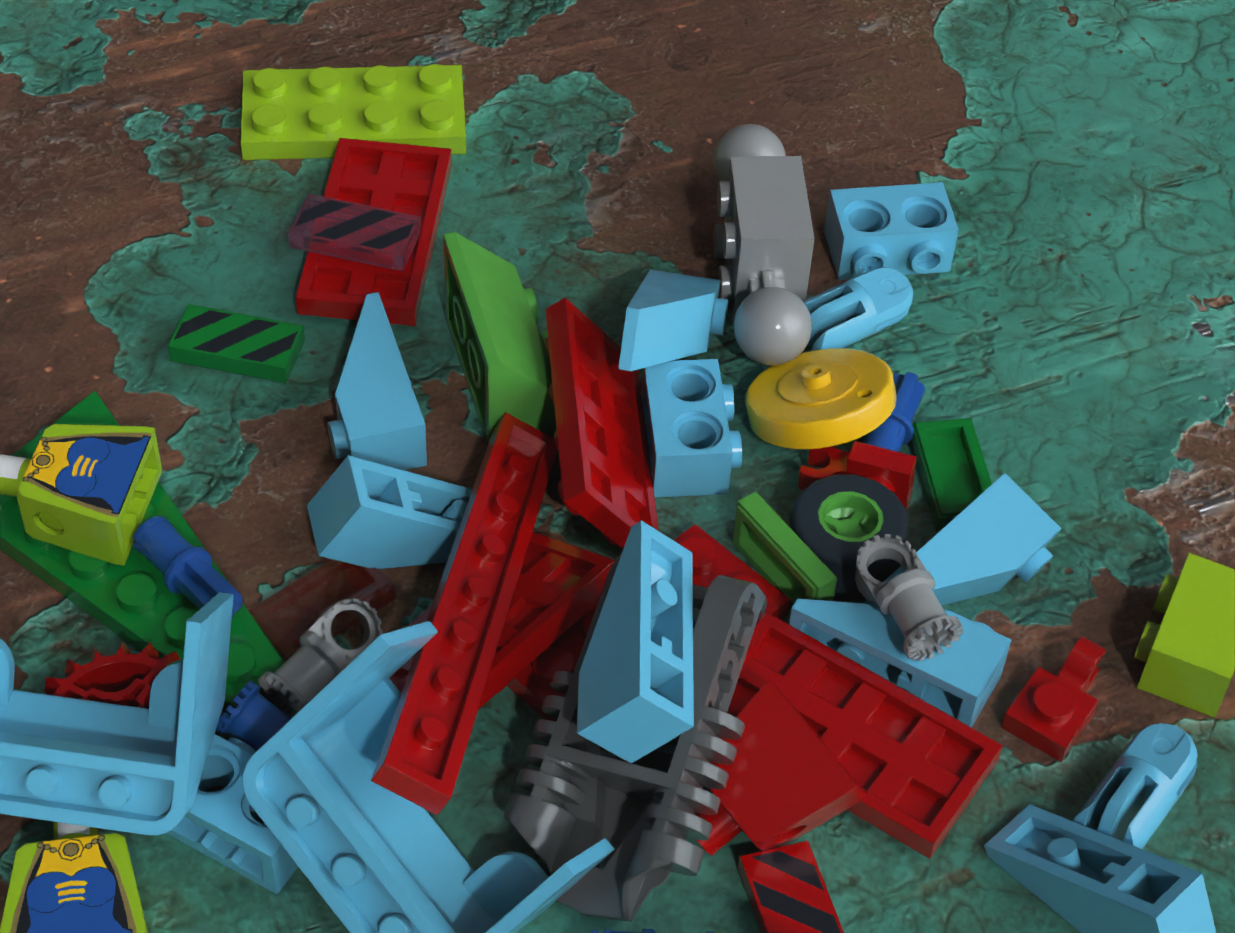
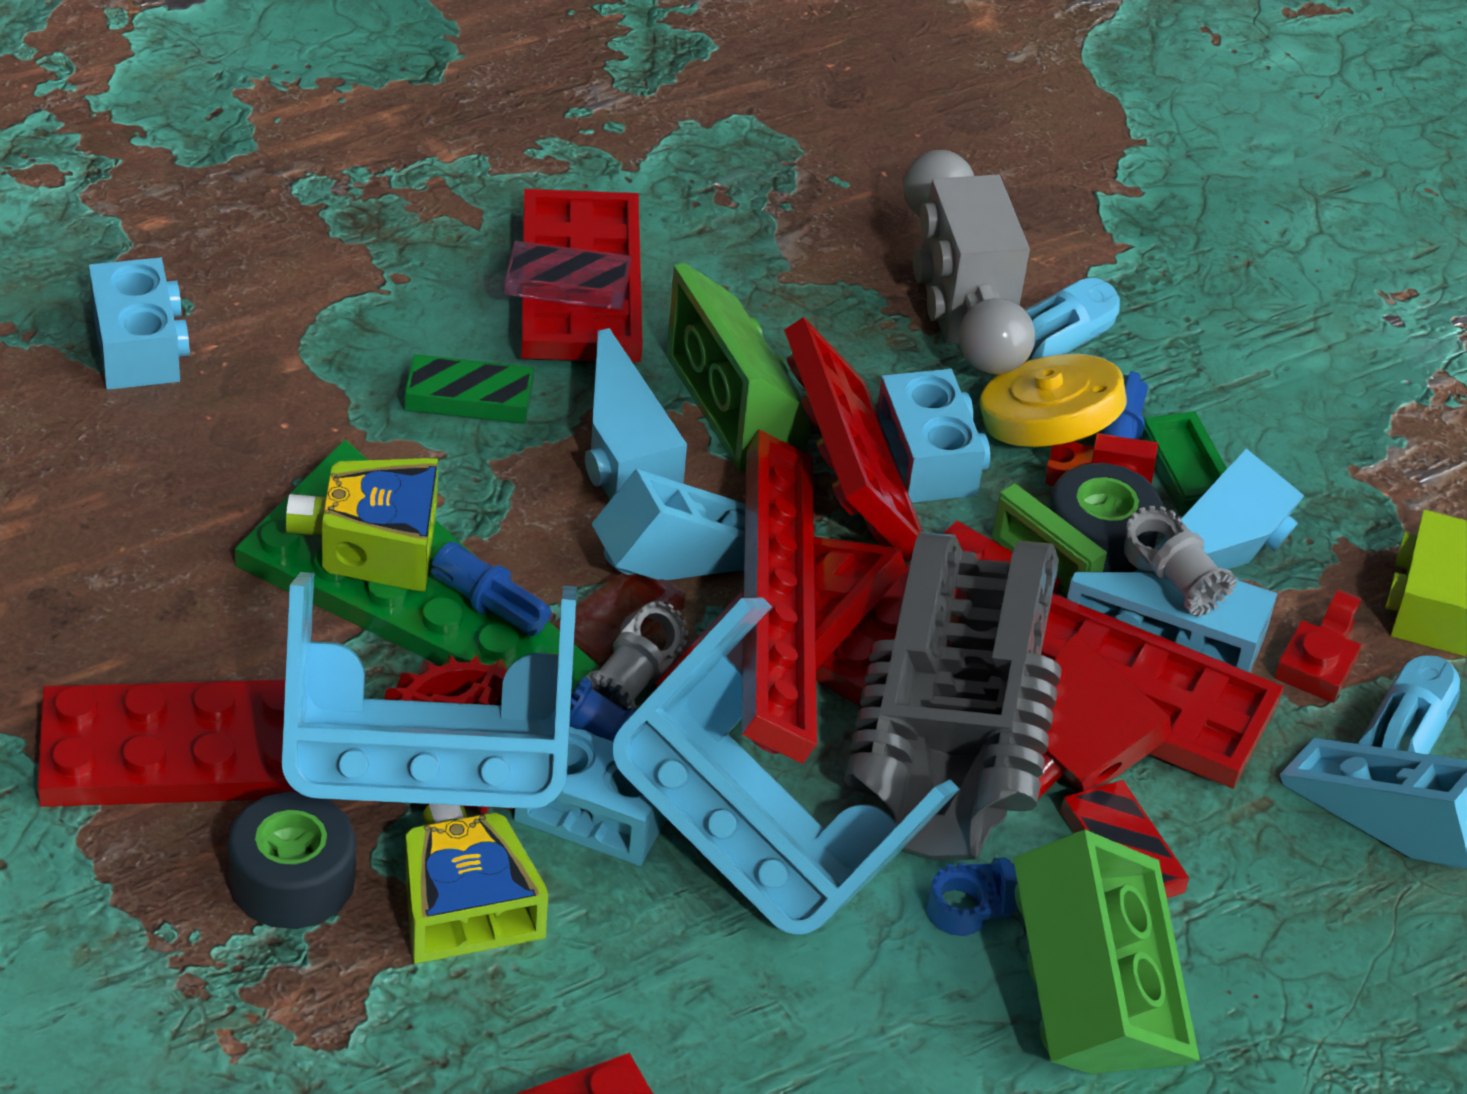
camera: 10 degrees left, 5 degrees down
lime plate [241,64,466,160] -> none
medium azure slope [577,520,694,763] -> none
medium azure slope [618,269,729,371] -> none
medium azure brick [824,182,959,280] -> none

